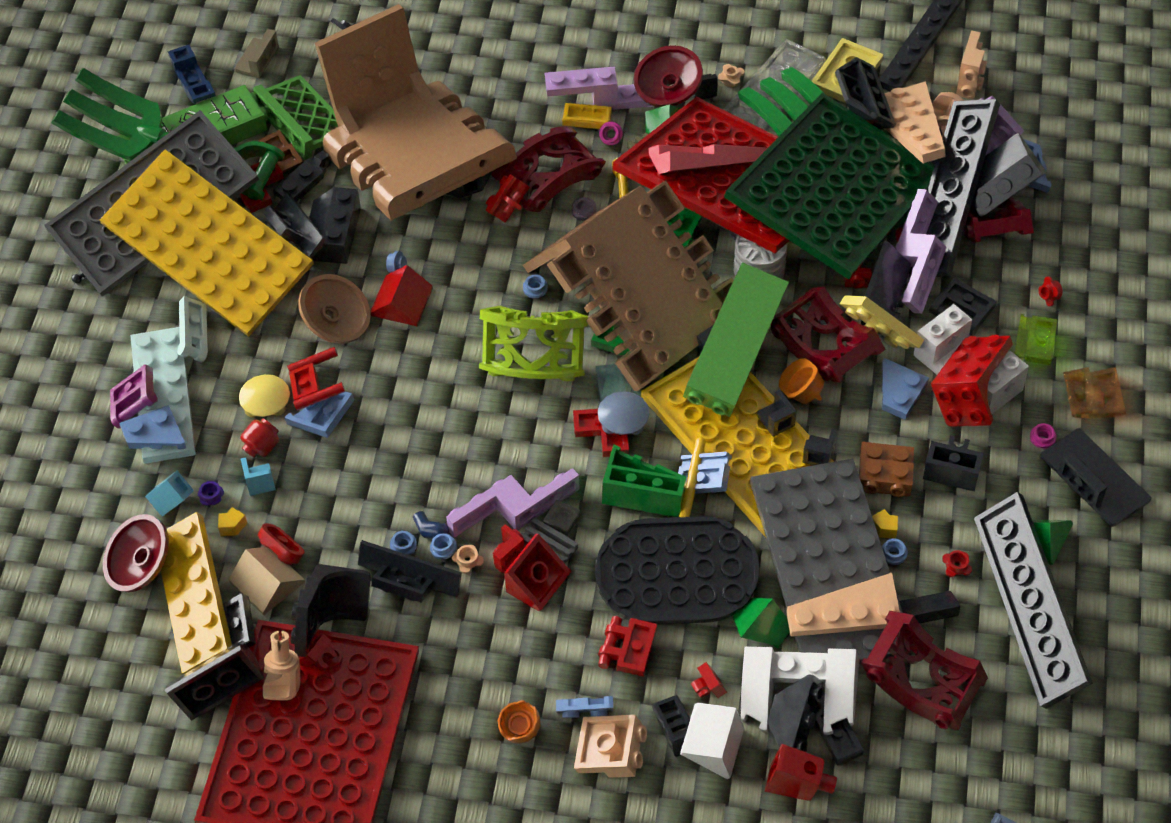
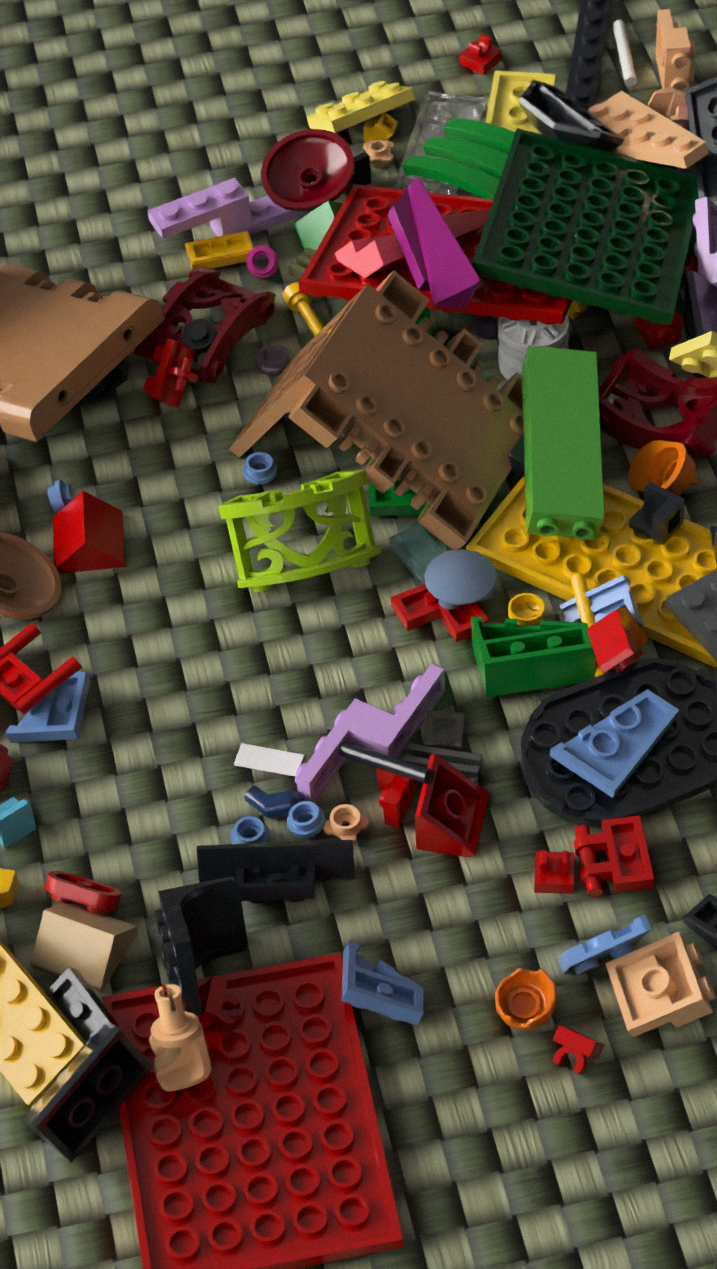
camera: 20 degrees left, 5 degrees down
none -> black plate [183,319,217,352]
none -> white sticker [234,743,304,777]
none -> light yellow plate [307,81,415,133]
none -> black bar [339,742,435,785]
none -> medium blue wing [341,940,423,1025]
none -> yellow piece [363,112,399,142]
none -> magenta wedge [388,178,480,309]
none -> red tile [460,33,502,75]
none -> yellow wheel [508,593,545,626]
none -> red tile [534,850,575,894]
none -> medium blue wing [549,689,679,798]
none -> red tile [553,1025,605,1075]
none -> red slope [587,604,649,673]
none -> white bar [613,20,637,87]

